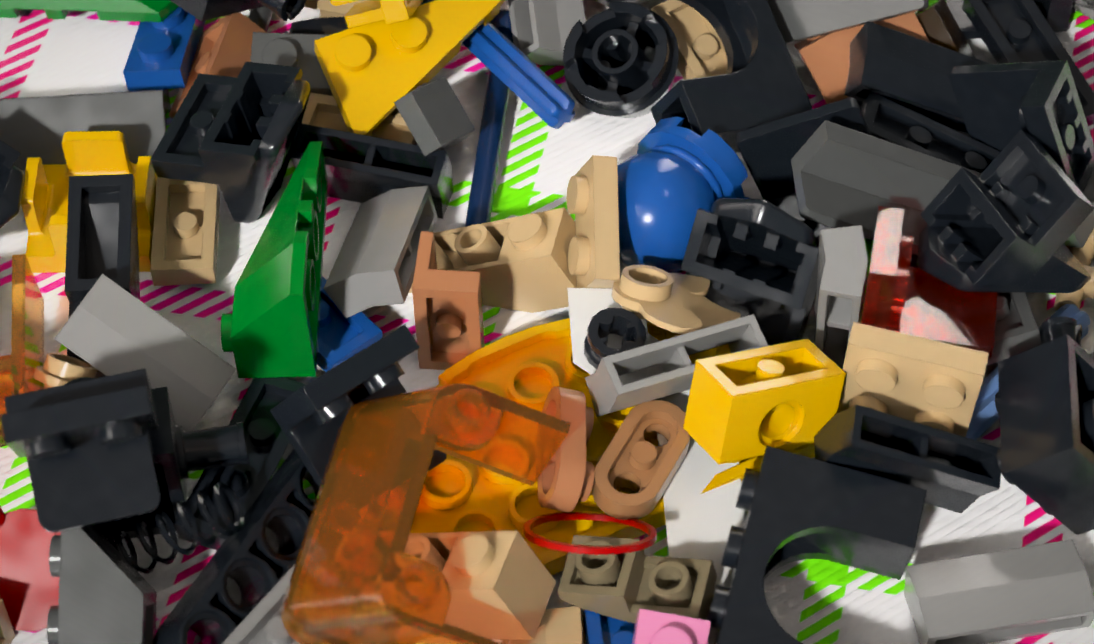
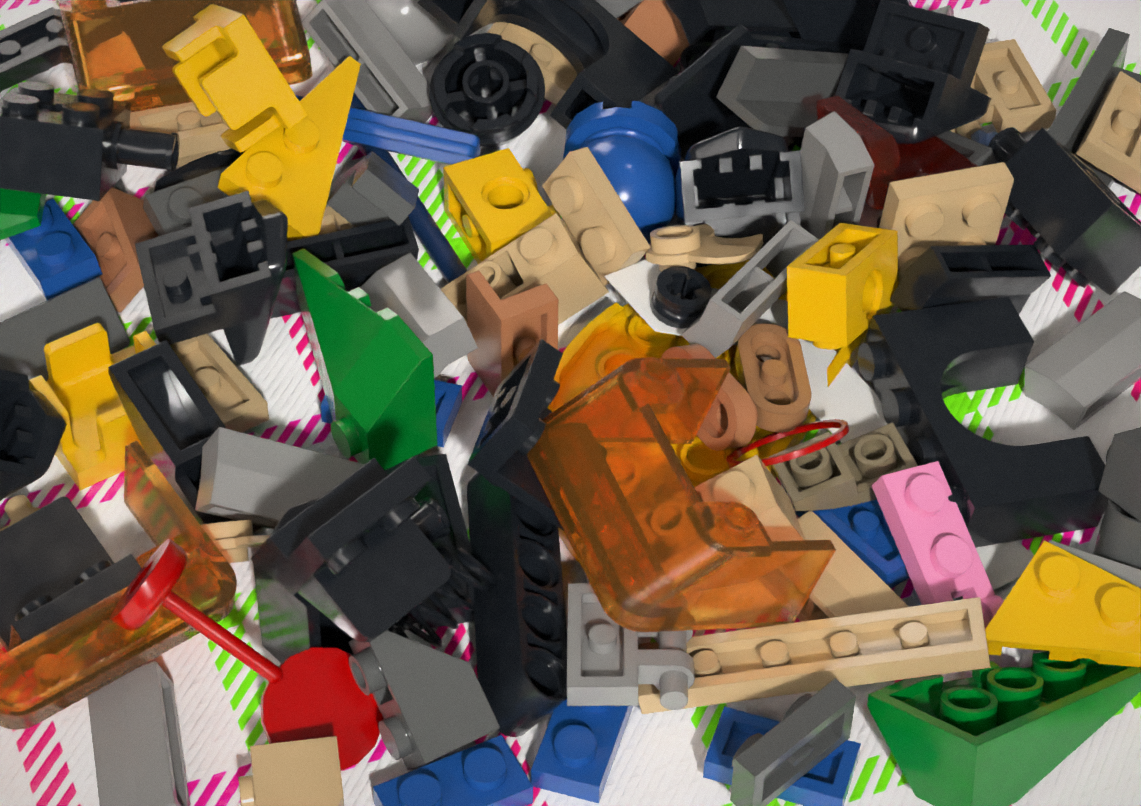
camera: 35 degrees left, 5 degrees down
none -> yellow brick [443,148,561,264]

